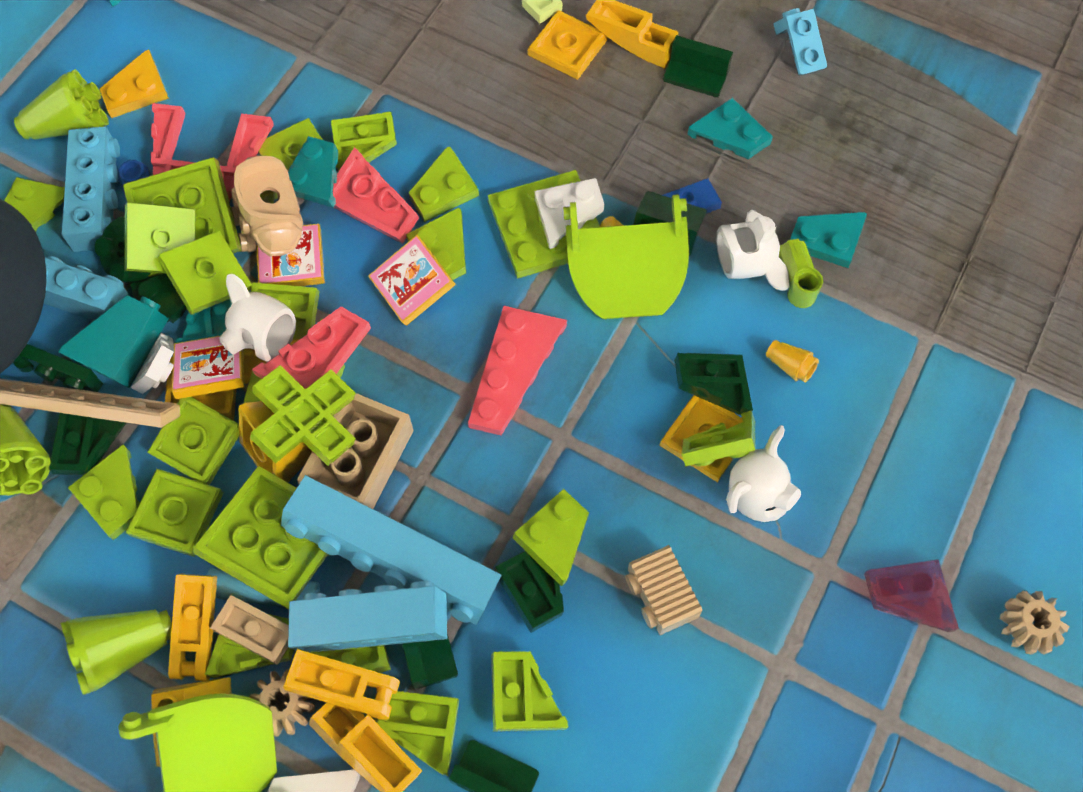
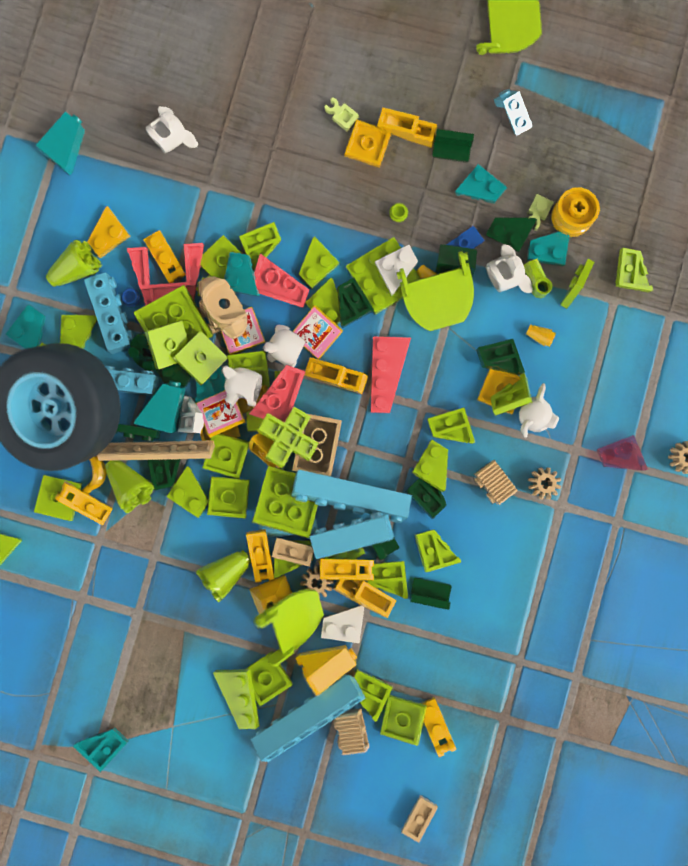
camera: 10 degrees left, 20 degrees up
none -> yellow plate [143,230,186,283]
none -> white piece [264,325,306,367]
none -> yellow slope [304,357,368,394]
none -> dark green wing [337,278,374,328]
none -> lime plate [389,203,408,222]
none -> lime wing [427,408,475,444]
none -> dark green wing [486,217,537,253]
none -> yellowish green plate [527,194,554,231]
none -> tan gear [528,467,561,500]
none -> yellow wheel [551,187,600,237]
none -> lime wing [561,259,594,309]
none -> lime wing [615,248,653,293]

